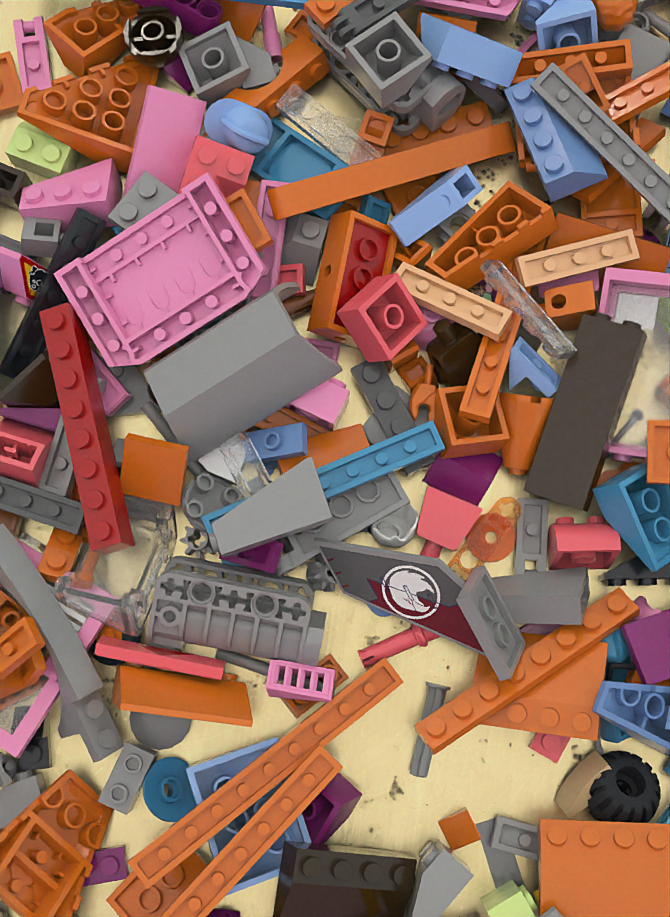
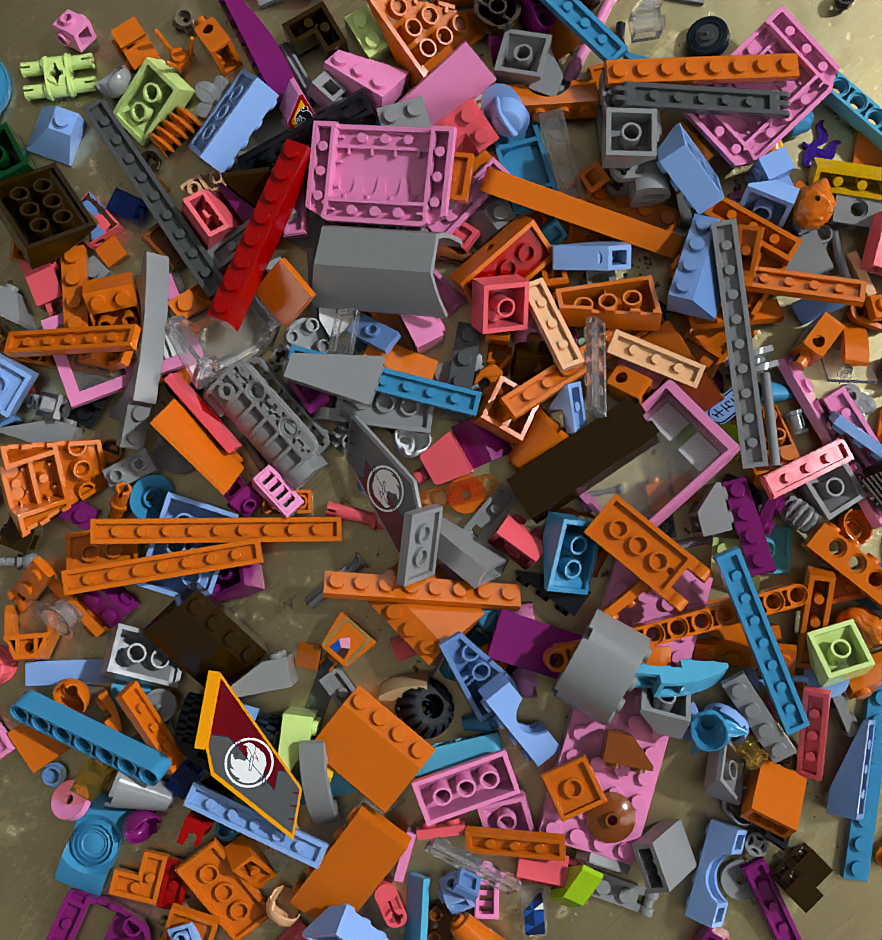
camera: 40 degrees right, 5 degrees up
none -> orange tile [101,439,124,463]
none -> orange pin [108,482,132,519]
none -> magenta brick [223,476,264,517]
none -> orange torso [319,611,377,672]

